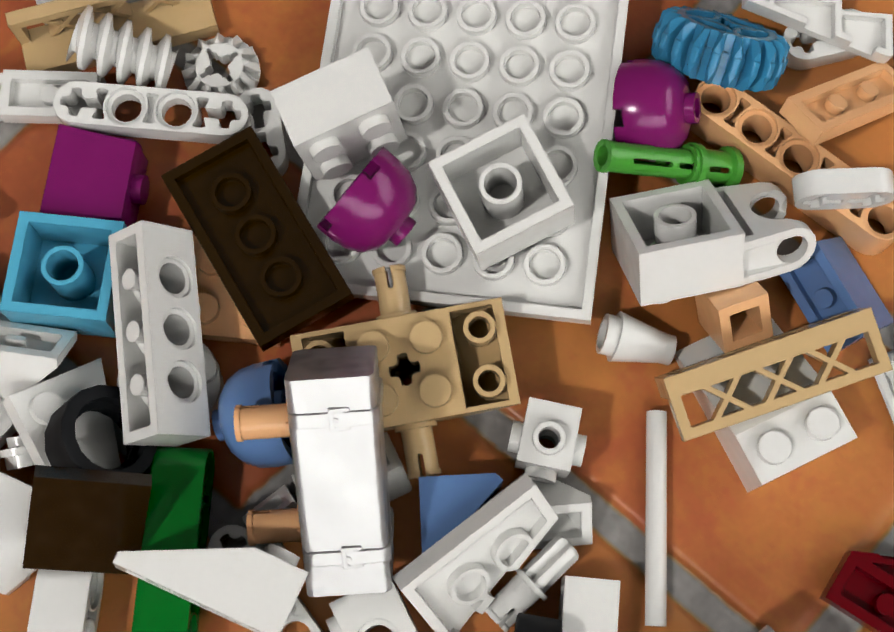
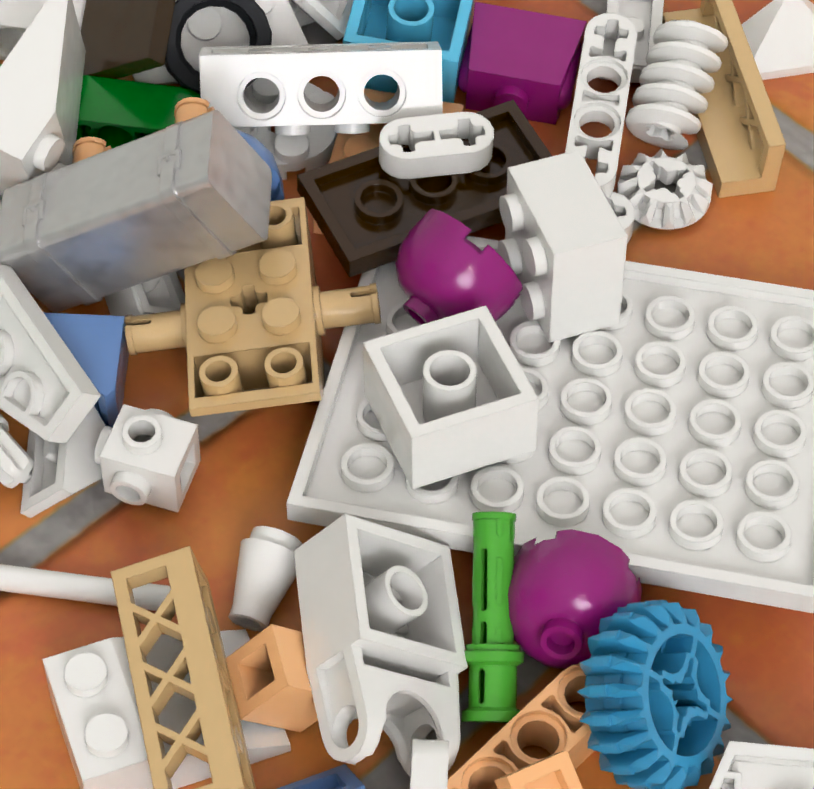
camera: 90 degrees right, 20 degrees down
none -> white beam [379,112,494,179]

